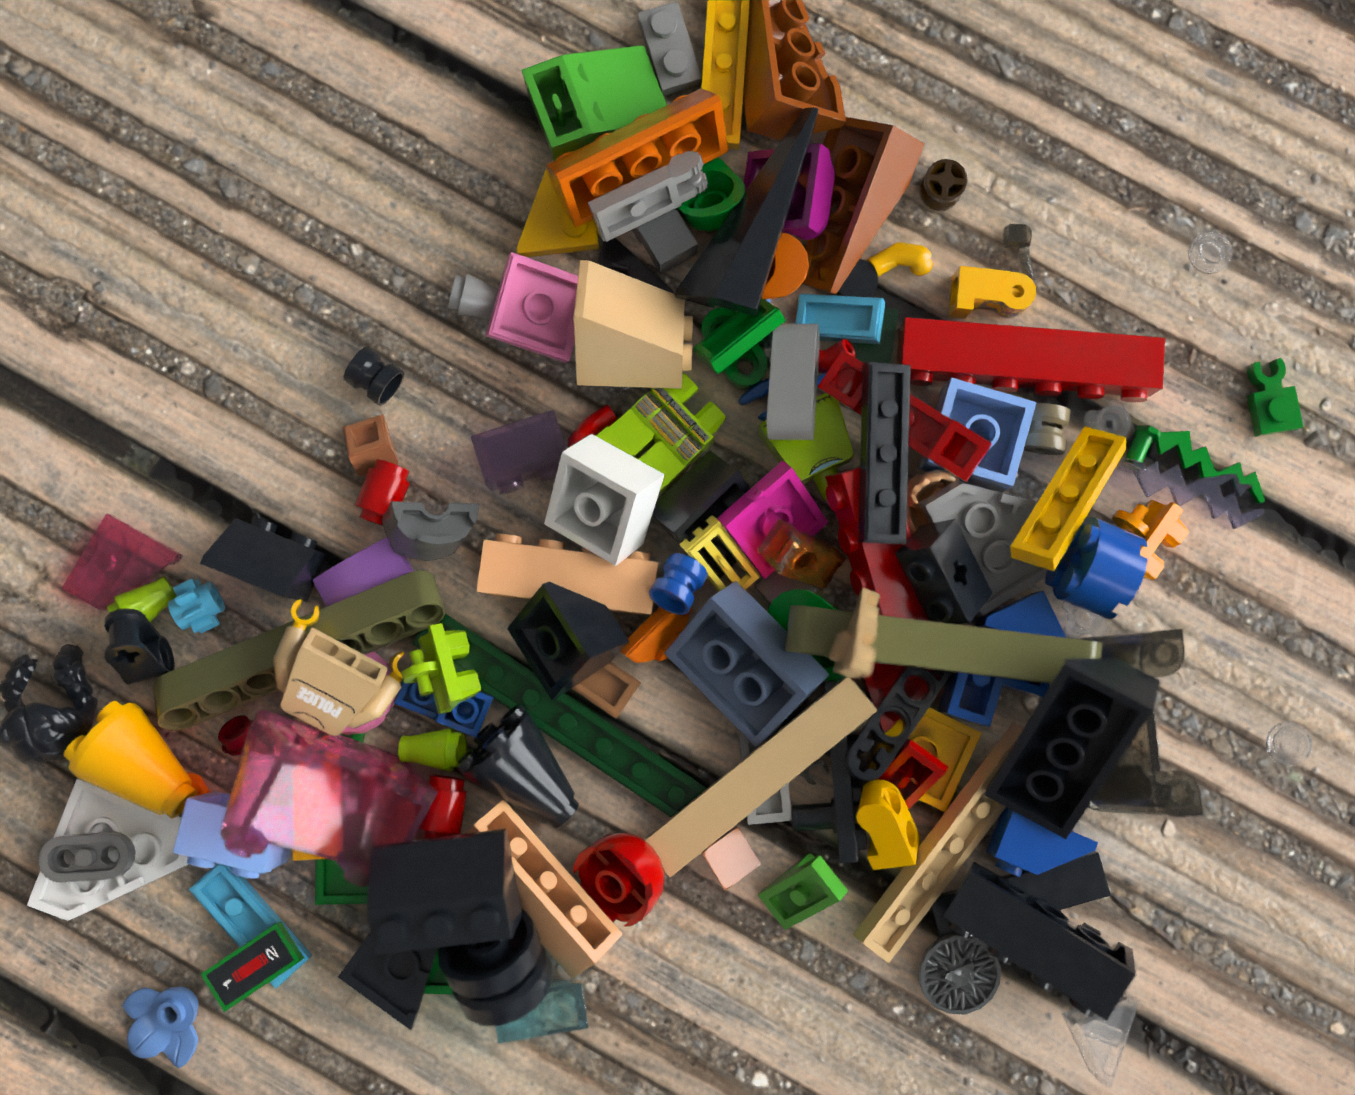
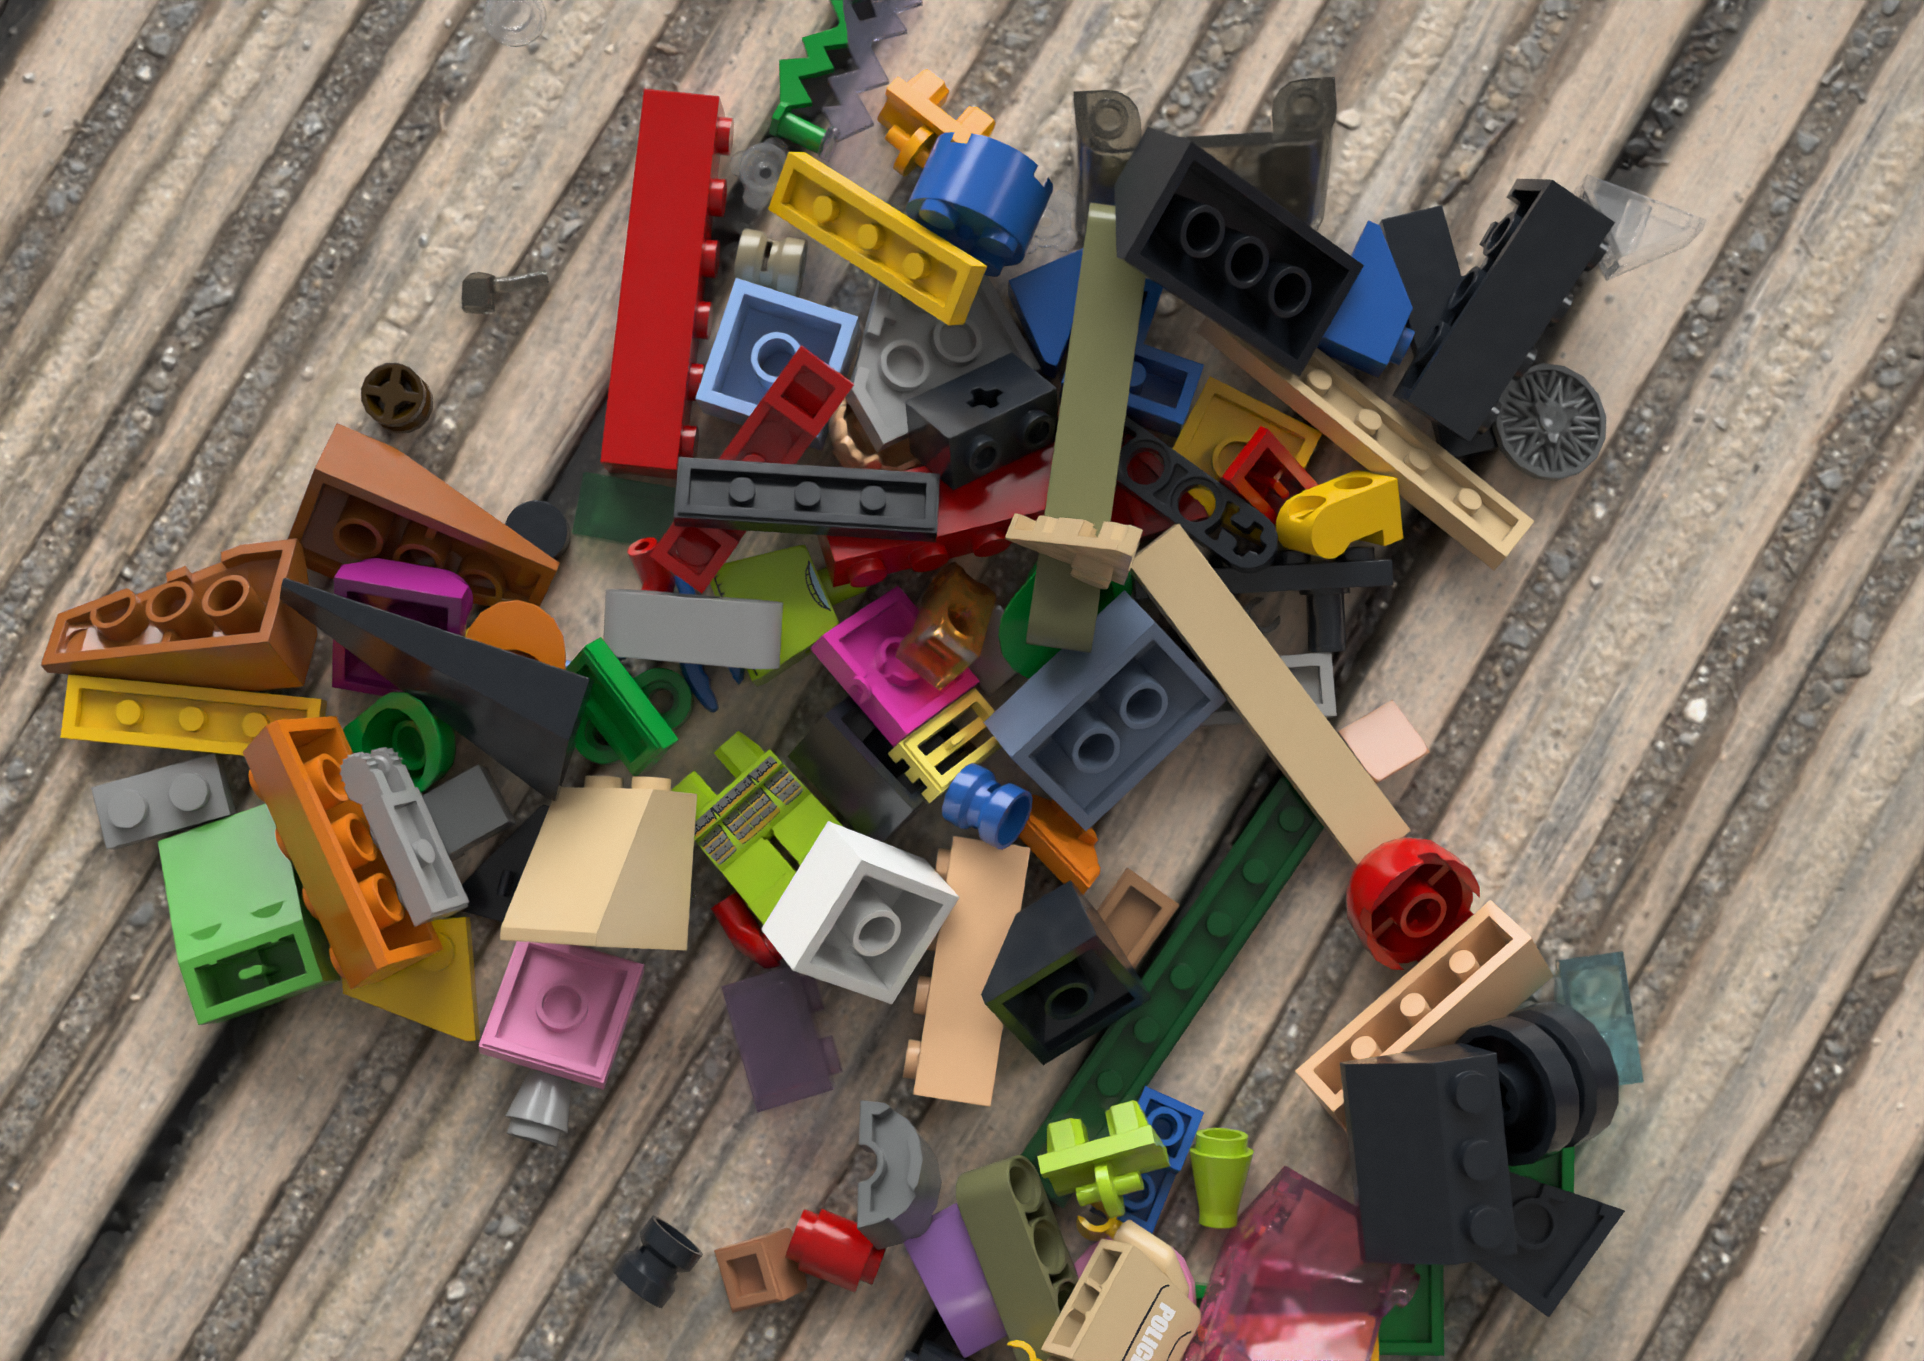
camera: 85 degrees left, 0 degrees up
red brick [417,775,467,839] -> none
black cone [455,703,579,828] -> none
bright green slope [758,853,848,930] -> none
medium azure tile [795,294,885,344] -> none
yellow arm [867,242,933,277] -> none
yellow leg [948,266,1036,319] -> none

